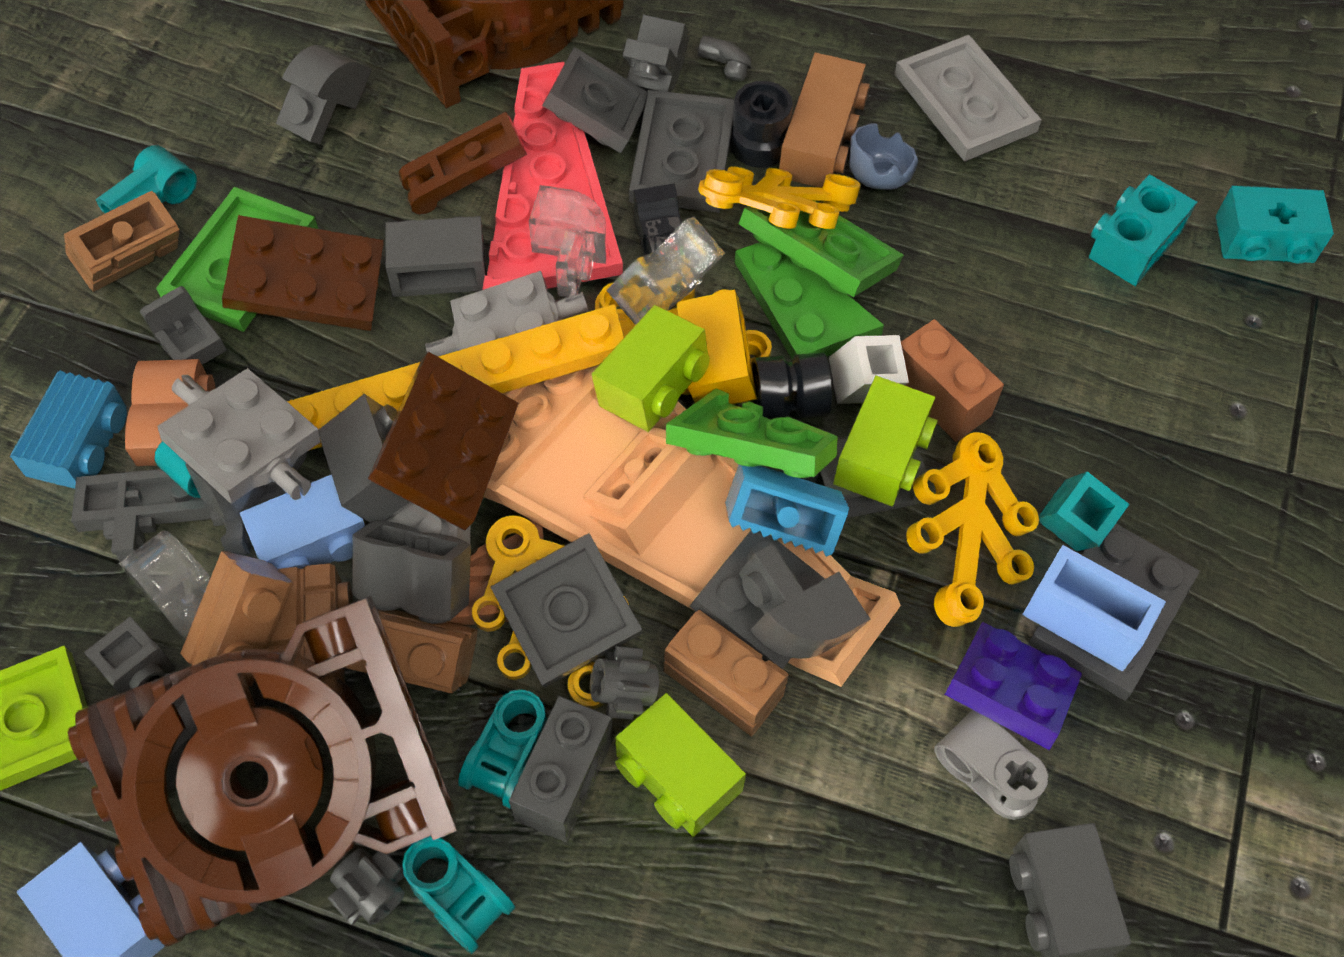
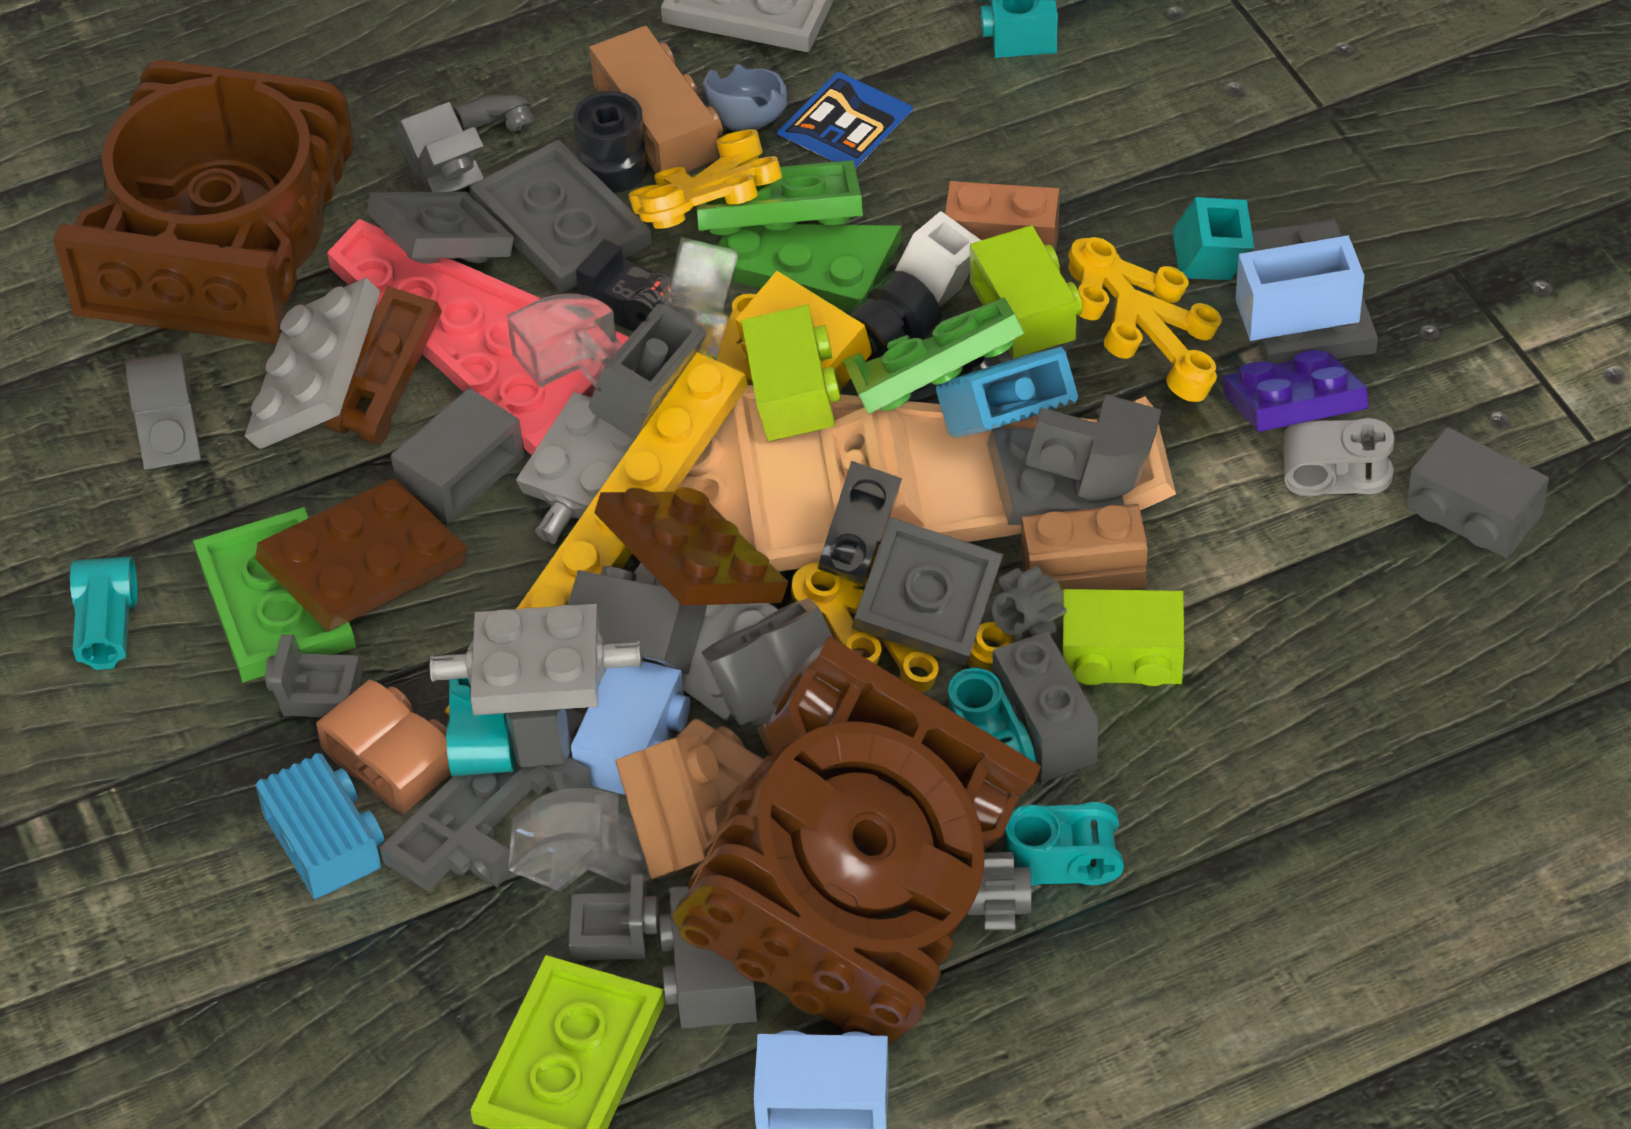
camera: 40 degrees left, 10 degrees down
medium nougat brick [64,191,179,292] -> none
none -> light grey plate [244,278,381,450]
none -> dark grey brick [588,304,707,437]
none -> sticker [777,72,914,169]
none -> black leg [817,461,902,585]

